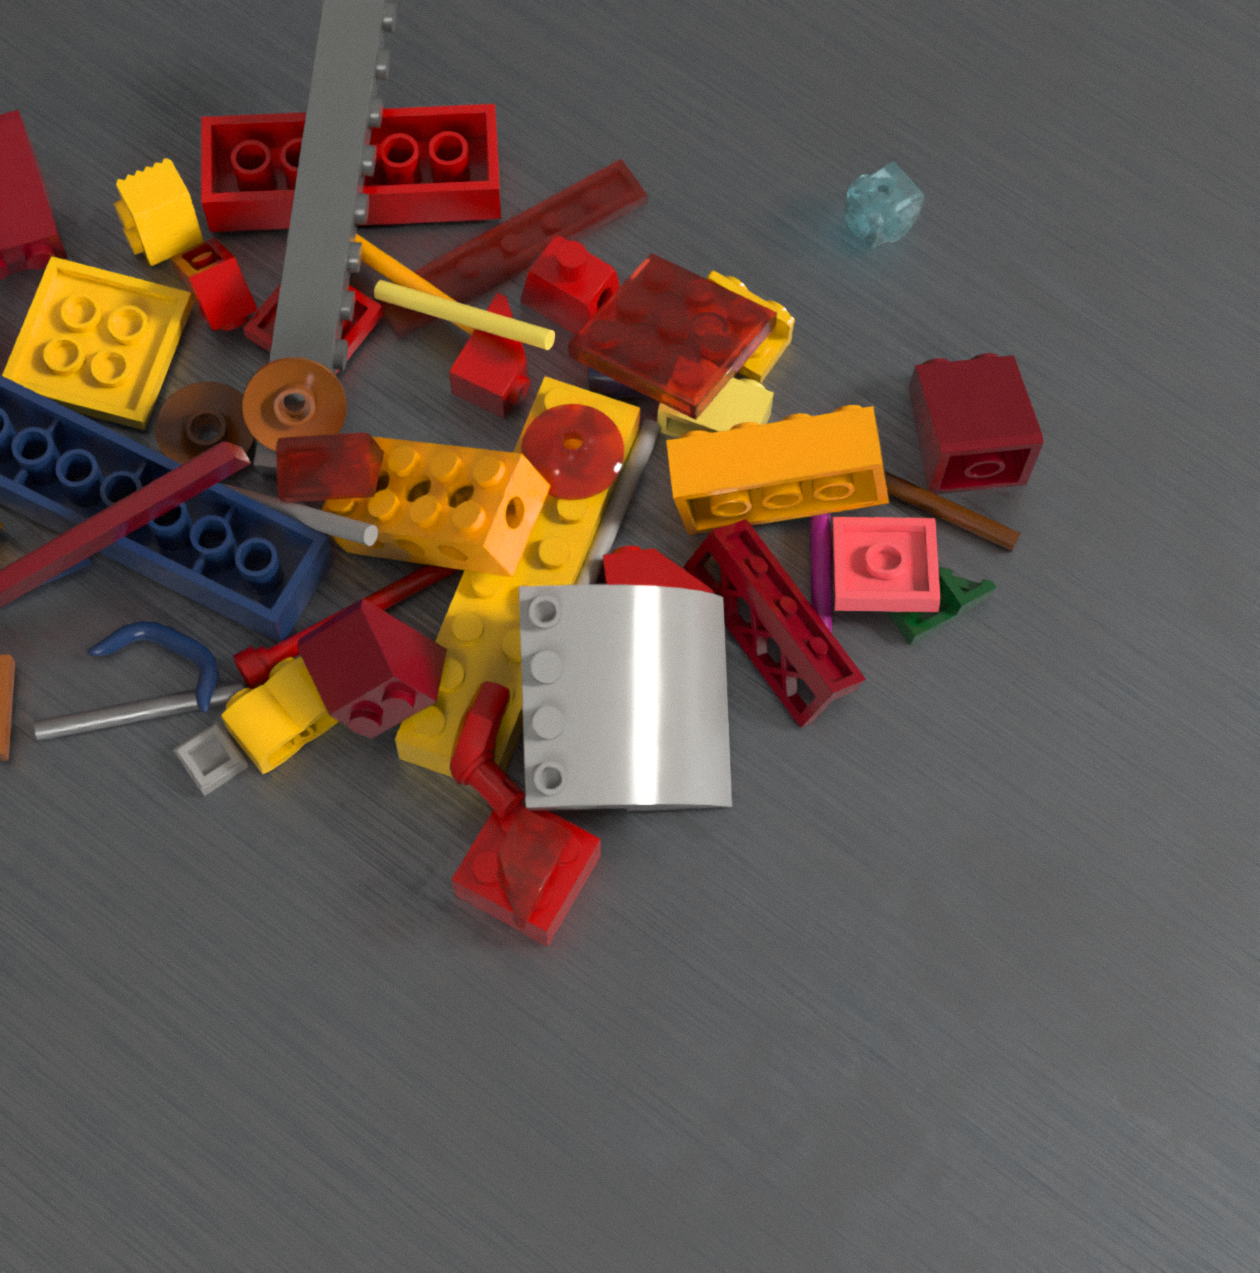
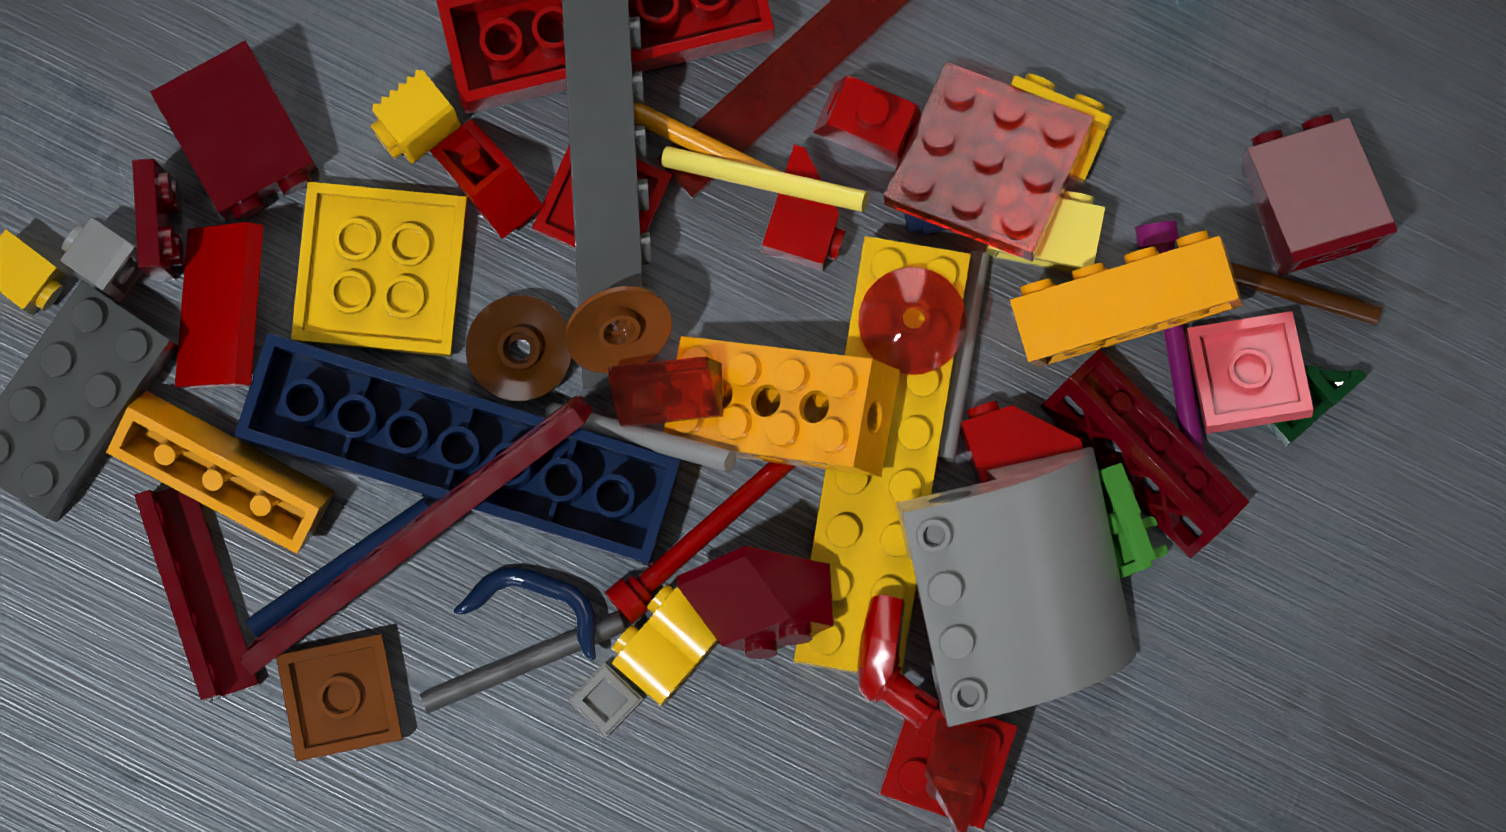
camera: 10 degrees left, 15 degrees up
none -> bright green plate [1098,463,1168,579]

